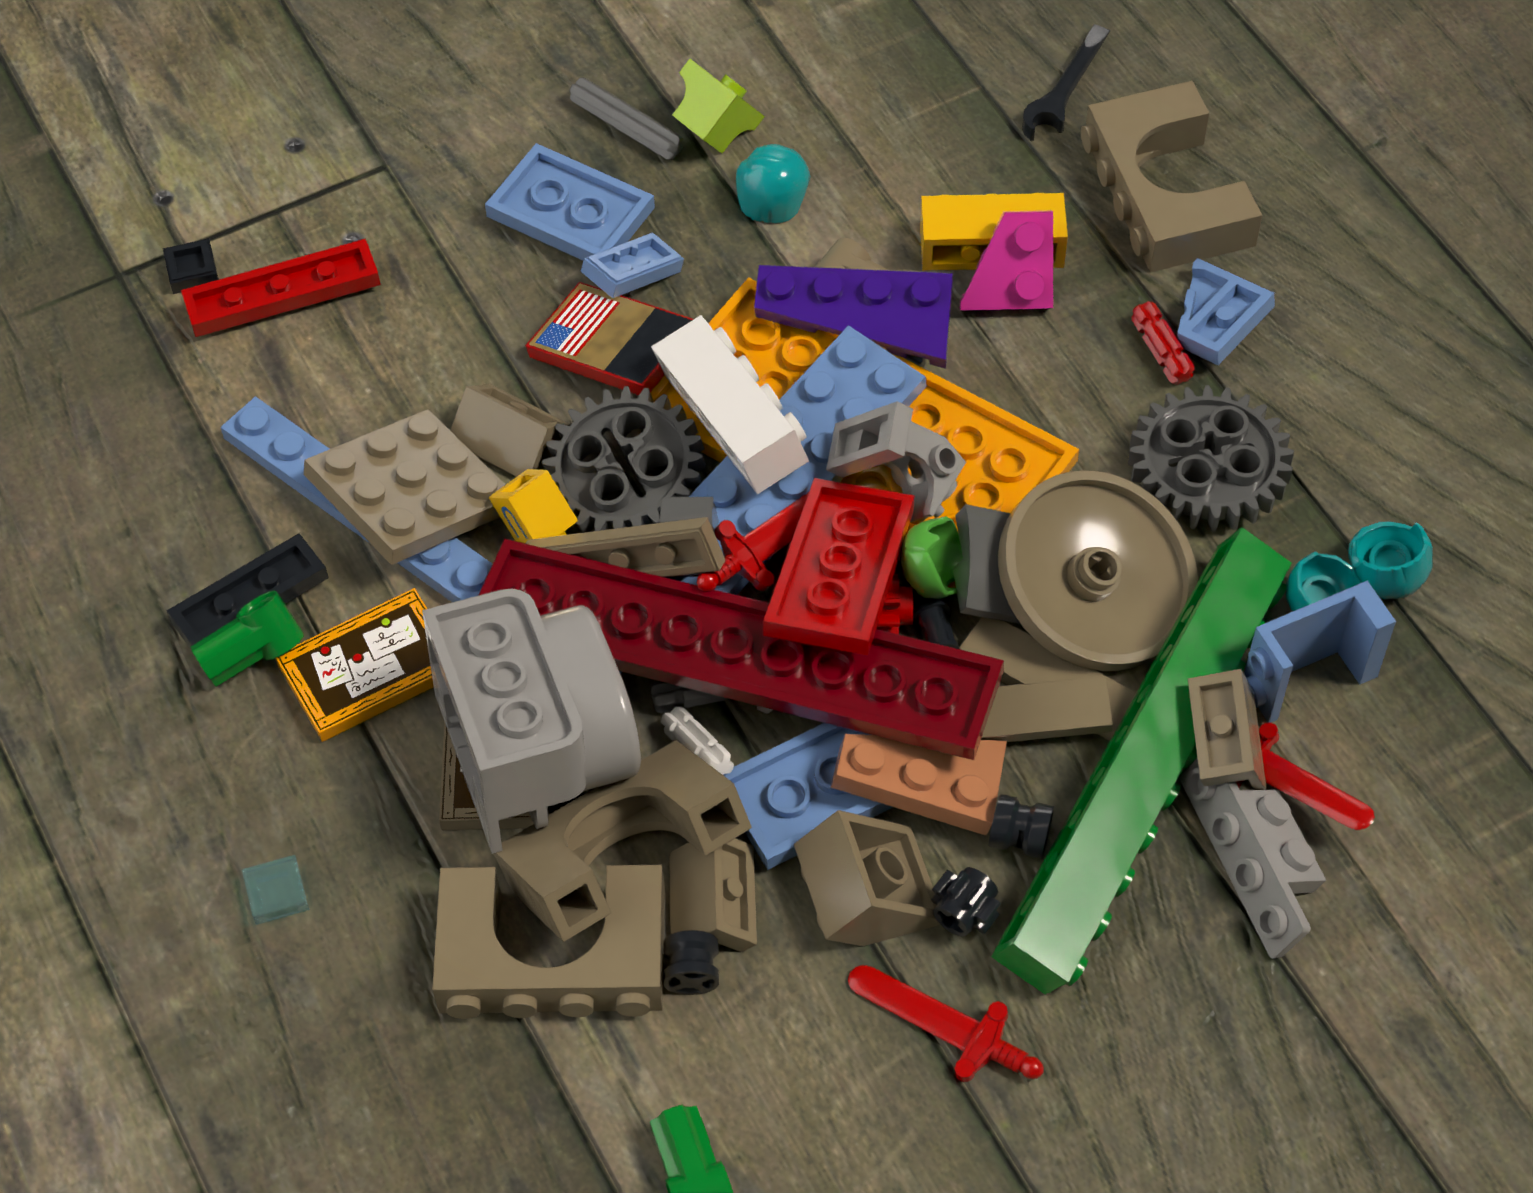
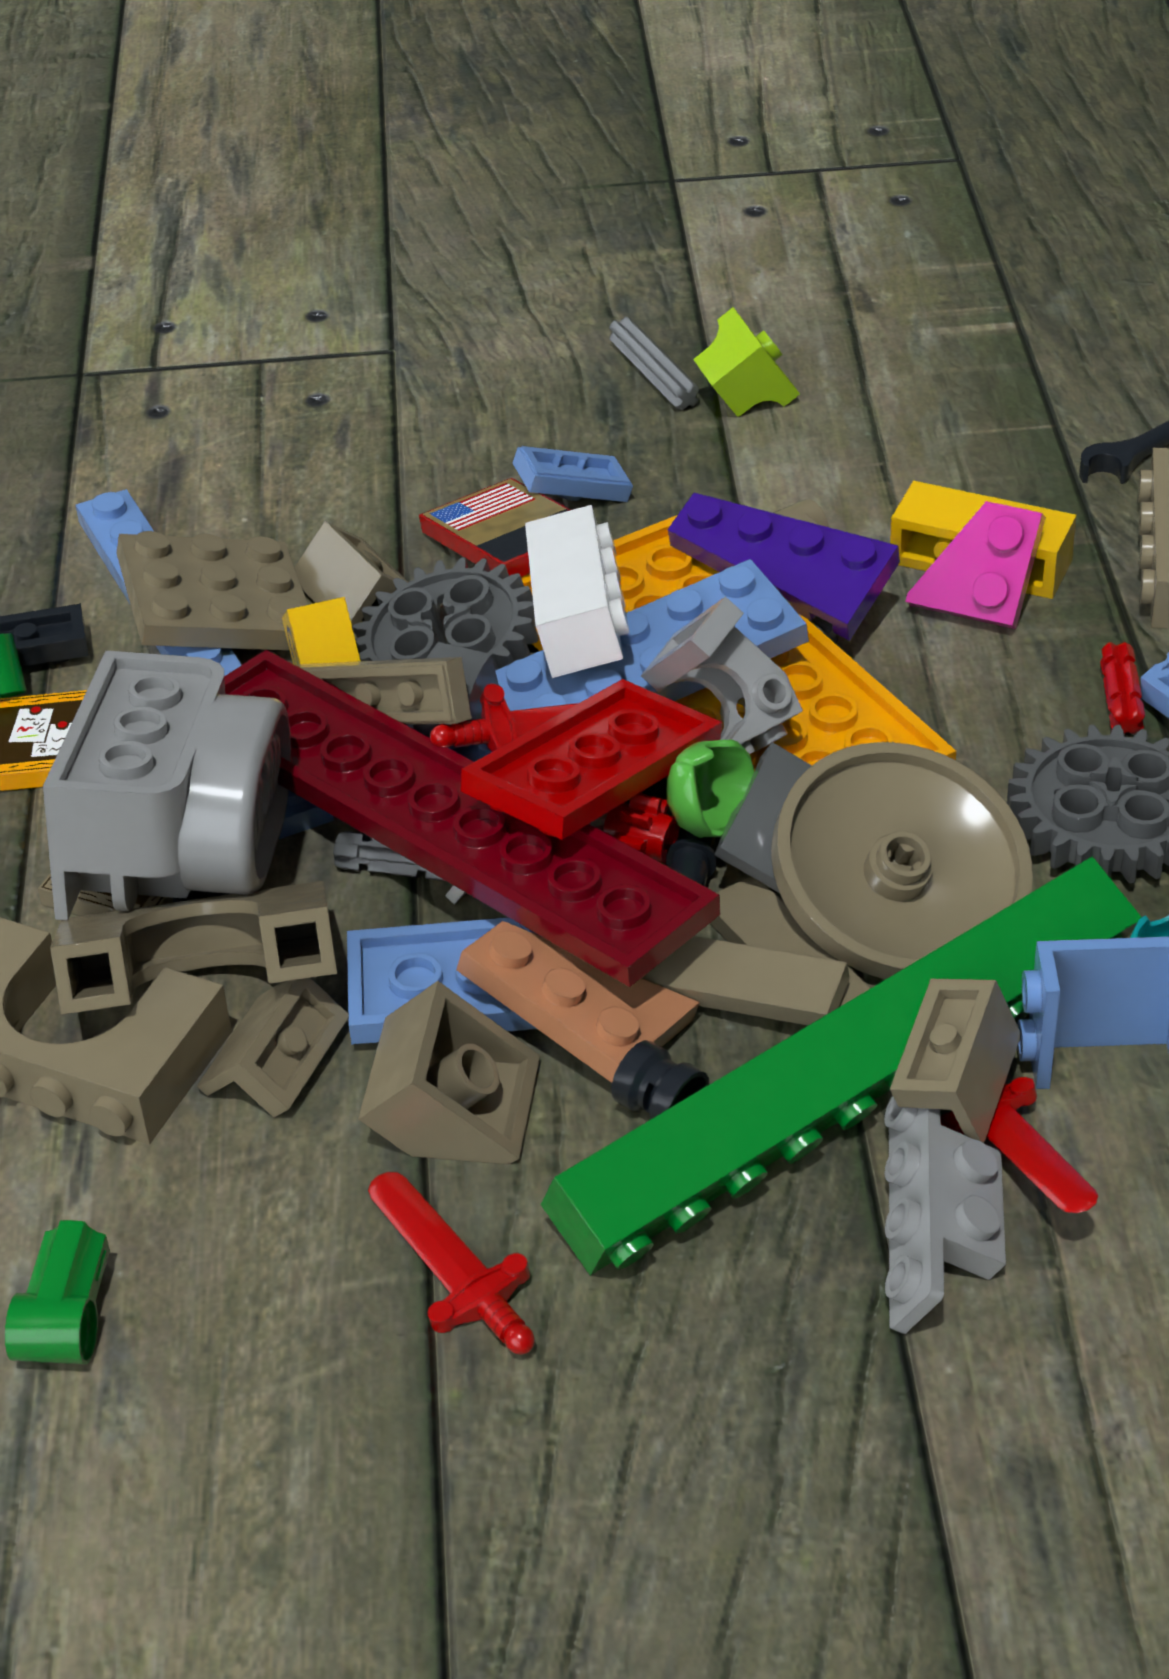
camera: 25 degrees right, 15 degrees down
black tile [163,238,219,294] -> none
red plate [181,238,381,337] -> none
medium blue plate [485,143,655,260] -> none
white axle [661,707,734,775] -> none
black wheel [663,930,719,995] -> none
teal hair [736,144,811,223] -> none
black gear [931,867,1001,937] -> none

